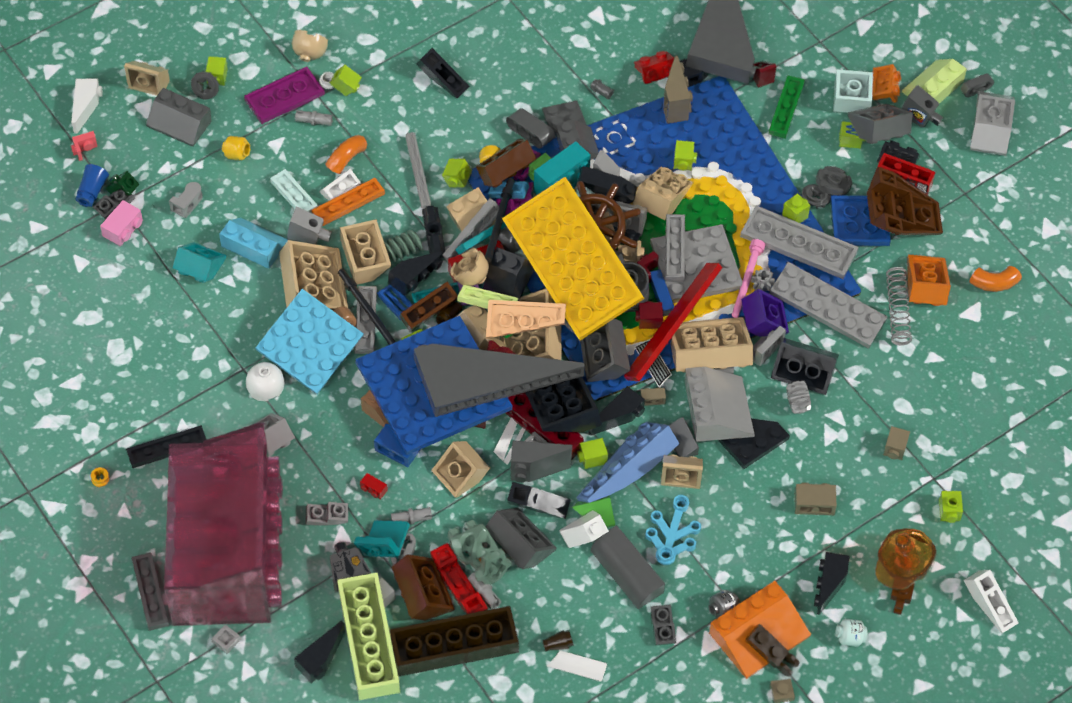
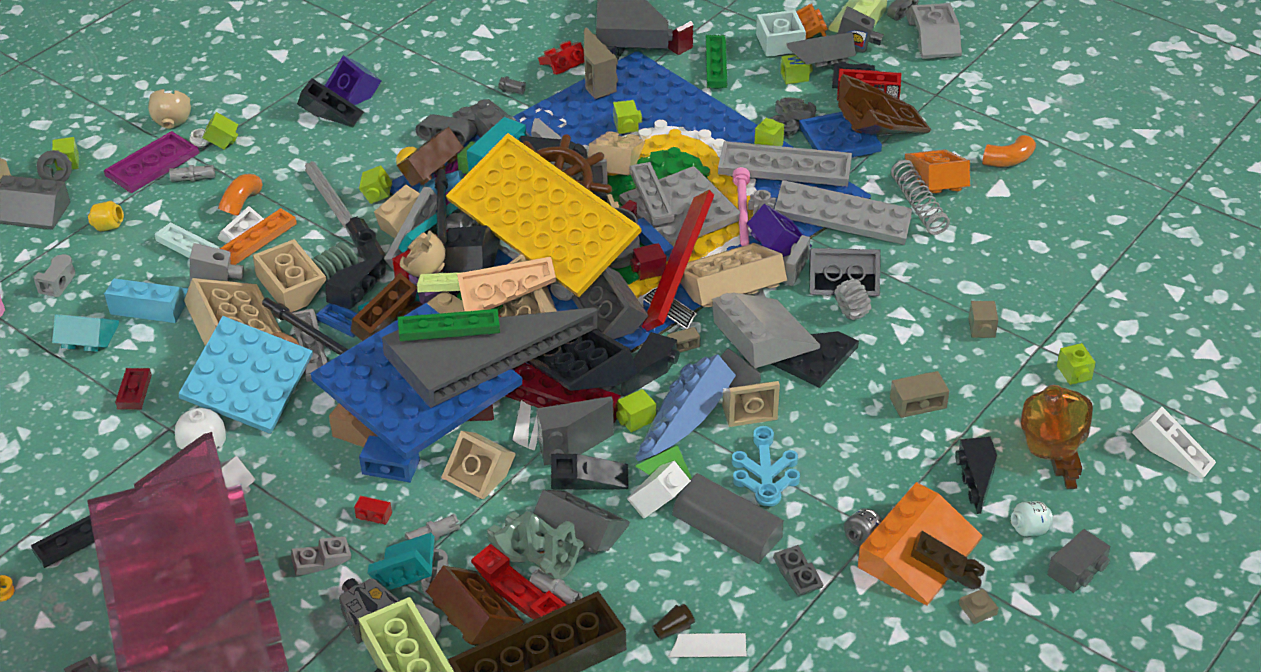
camera: 15 degrees left, 15 degrees down
none -> dark red plate [115,368,152,410]
none -> dark purple slope [325,55,381,105]
none -> green plate [398,309,500,341]
none -> dark grey brick [1047,529,1111,593]

